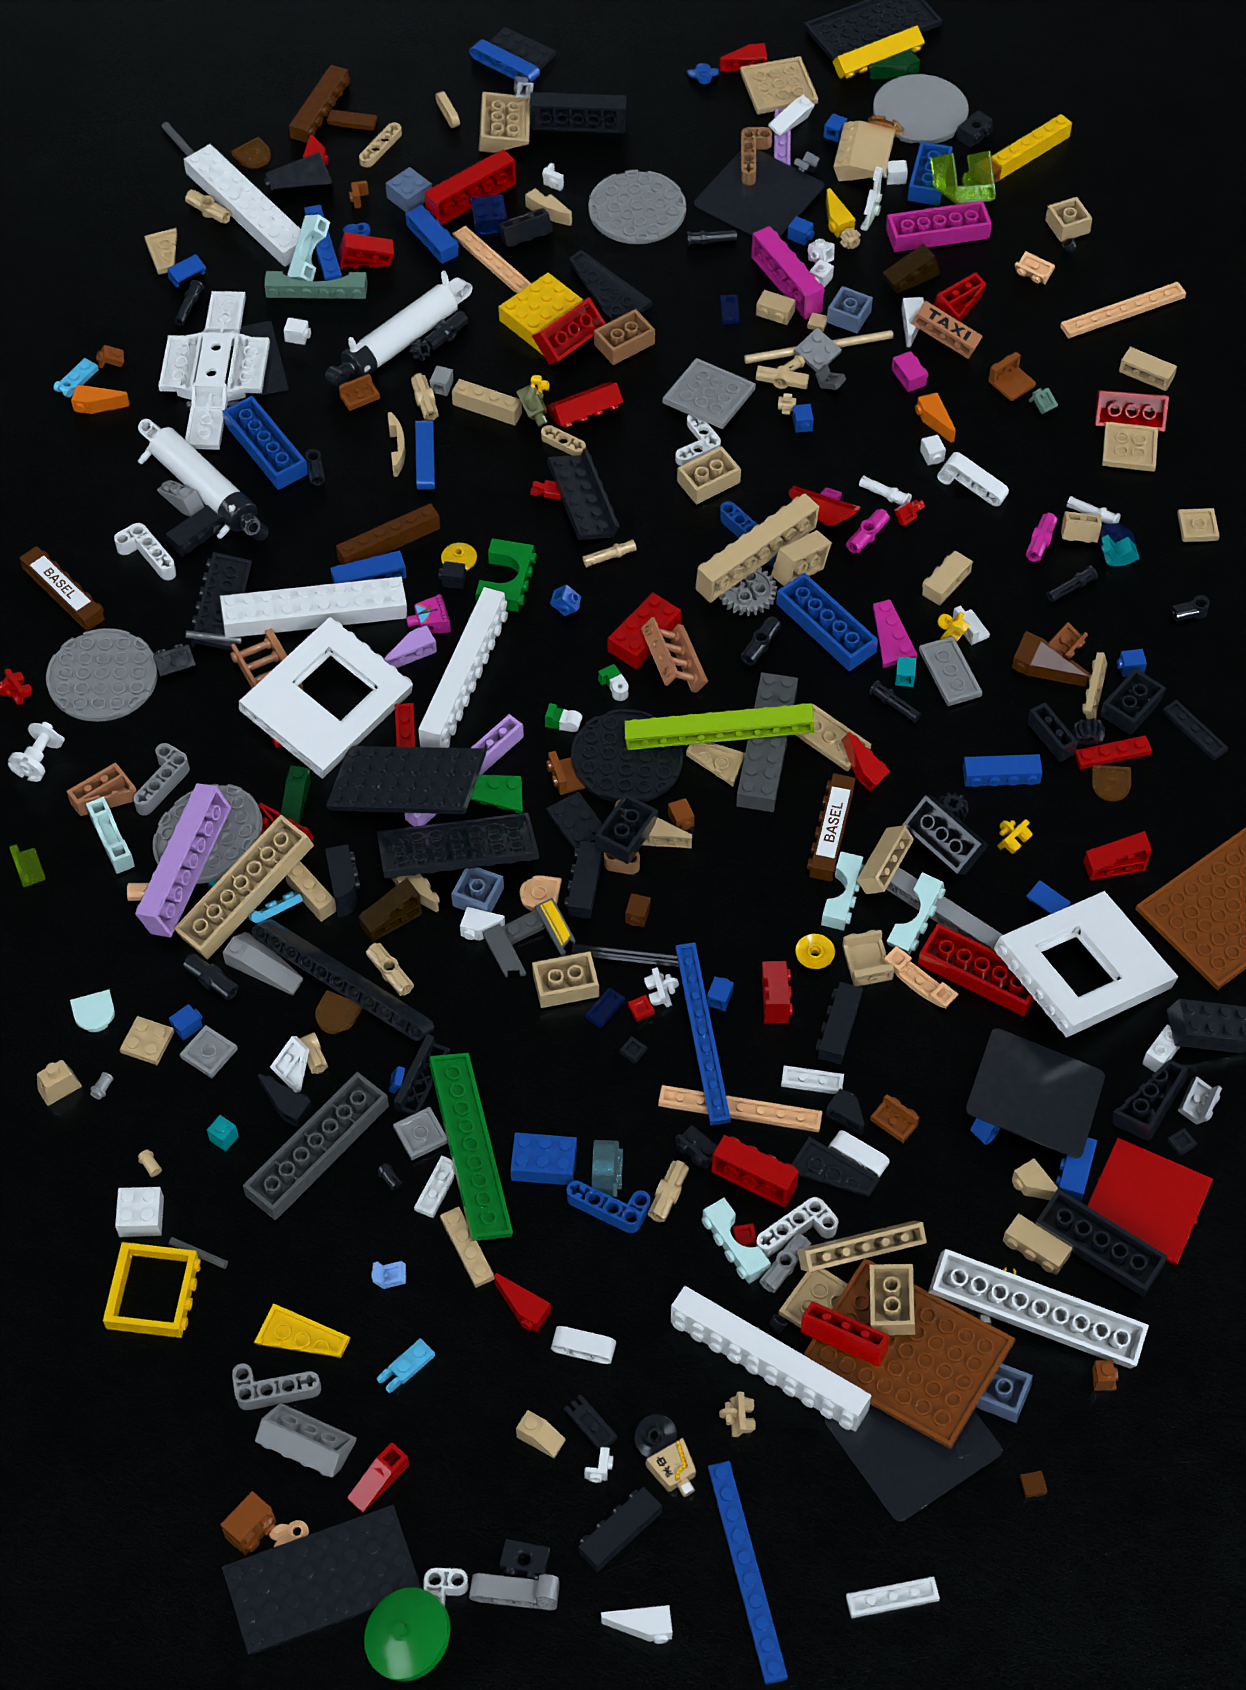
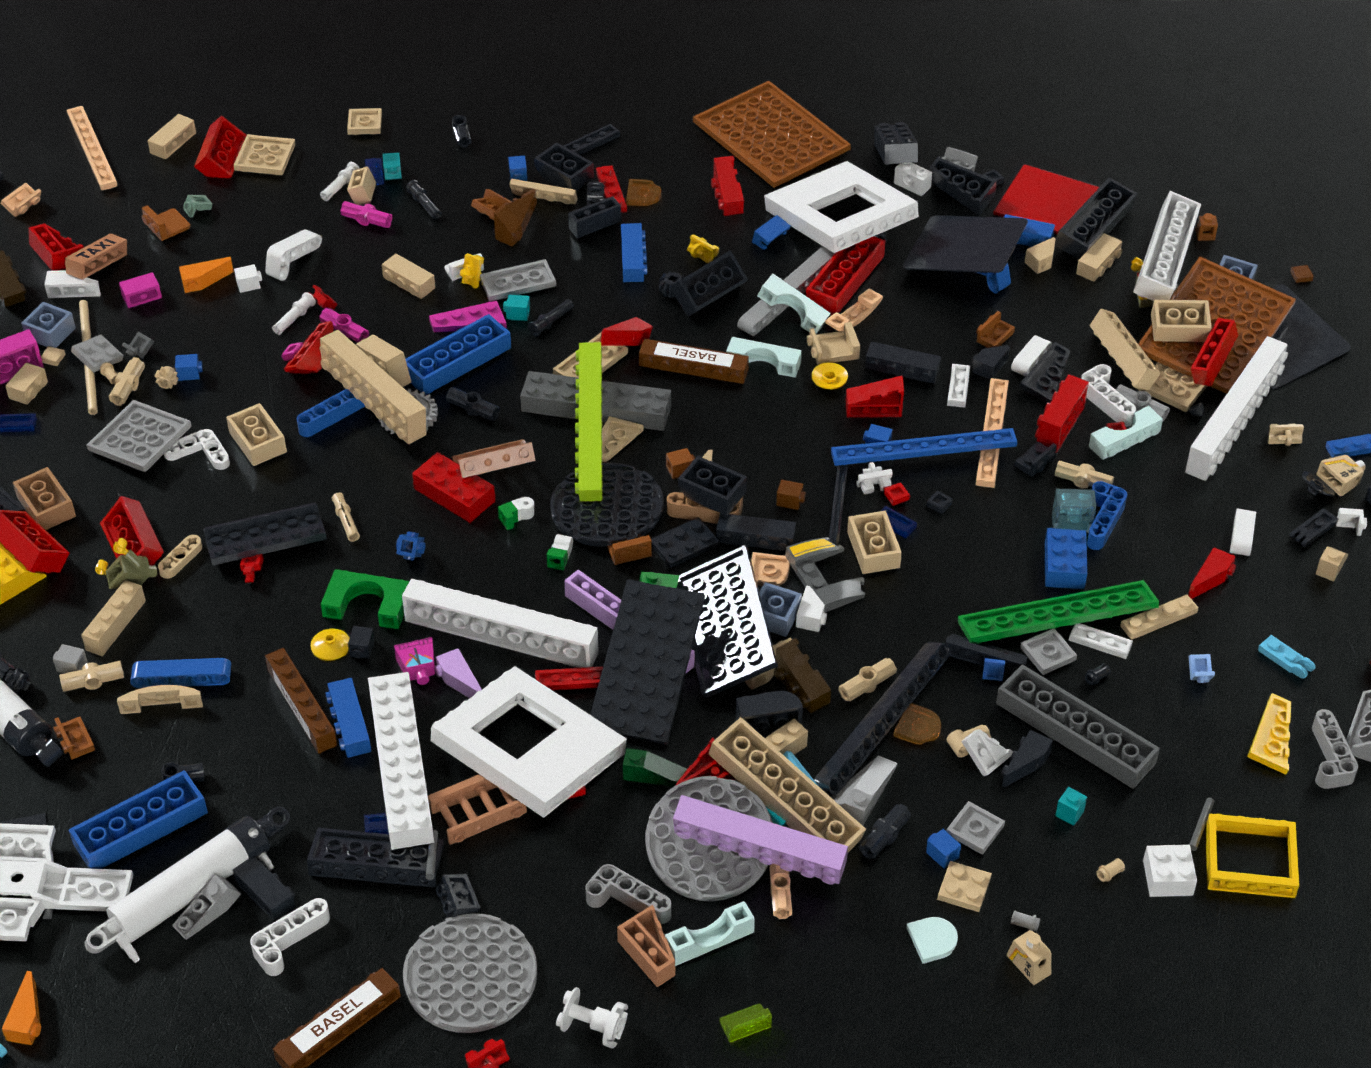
camera: 90 degrees left, 10 degrees down
tan brick [857,825,914,894] -> none

